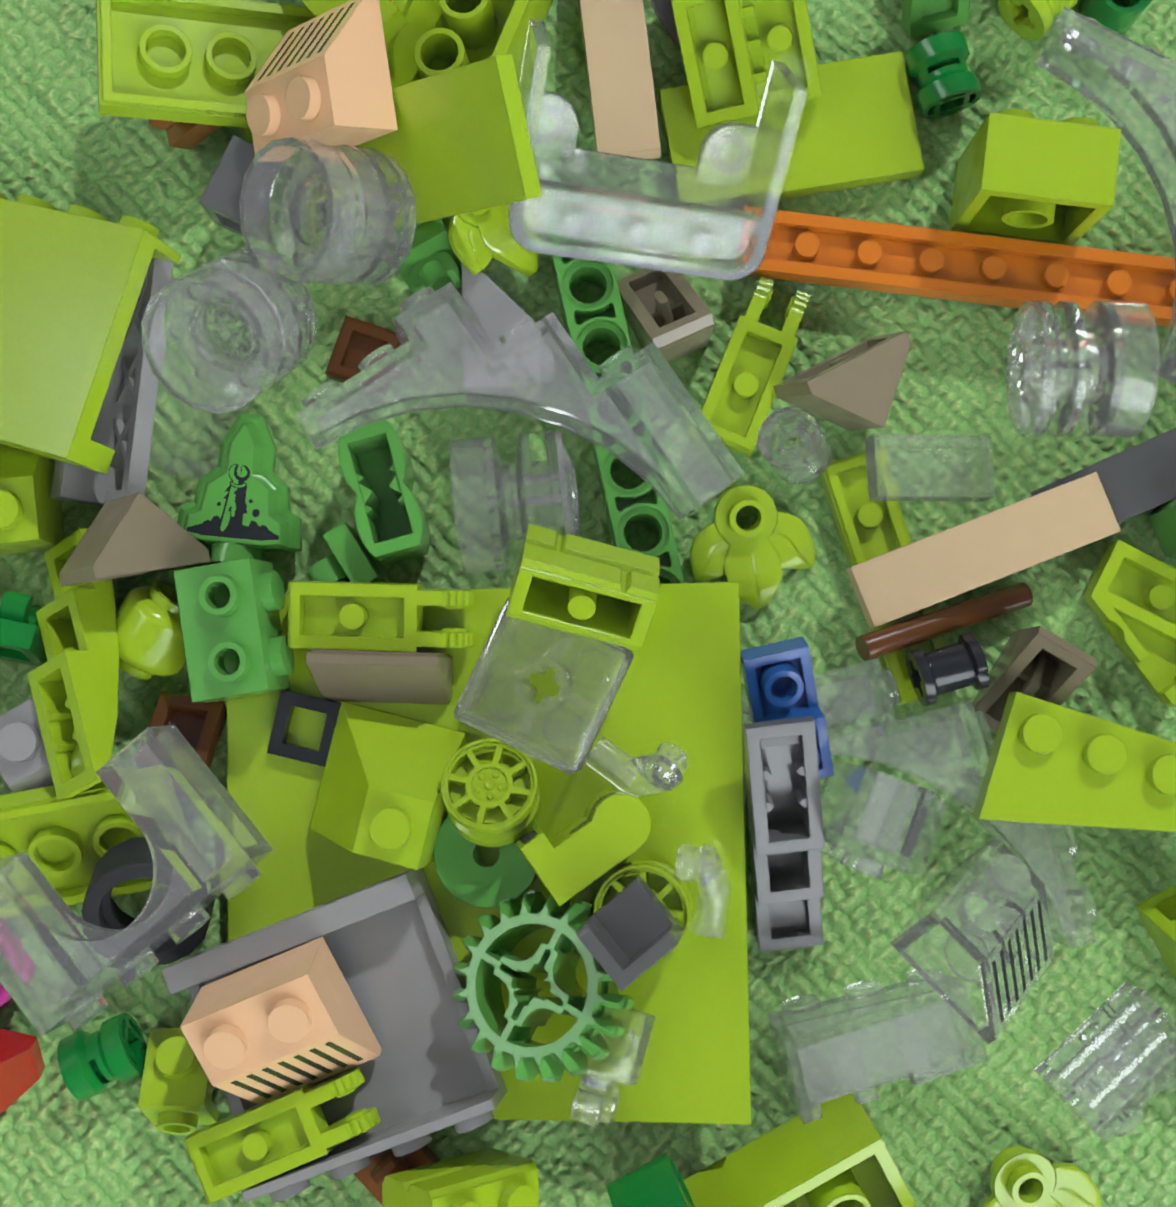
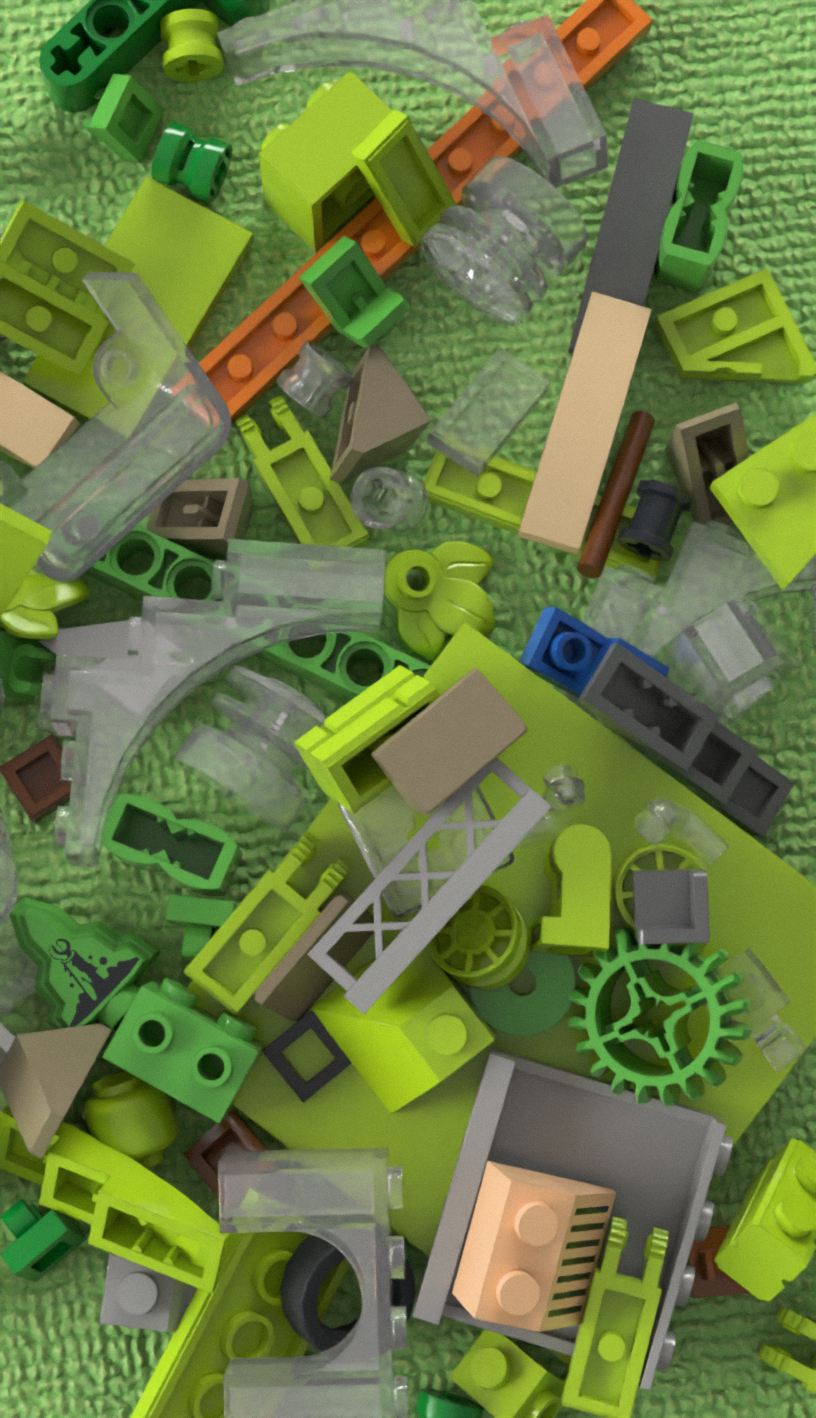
camera: 55 degrees left, 5 degrees down
none -> clear wheel [276,340,355,418]
none -> bright green bracket [298,235,410,348]
none -> light grey fence [307,757,552,1014]
none -> lime tile [350,109,457,247]
none -> dark tan slope [371,668,528,815]

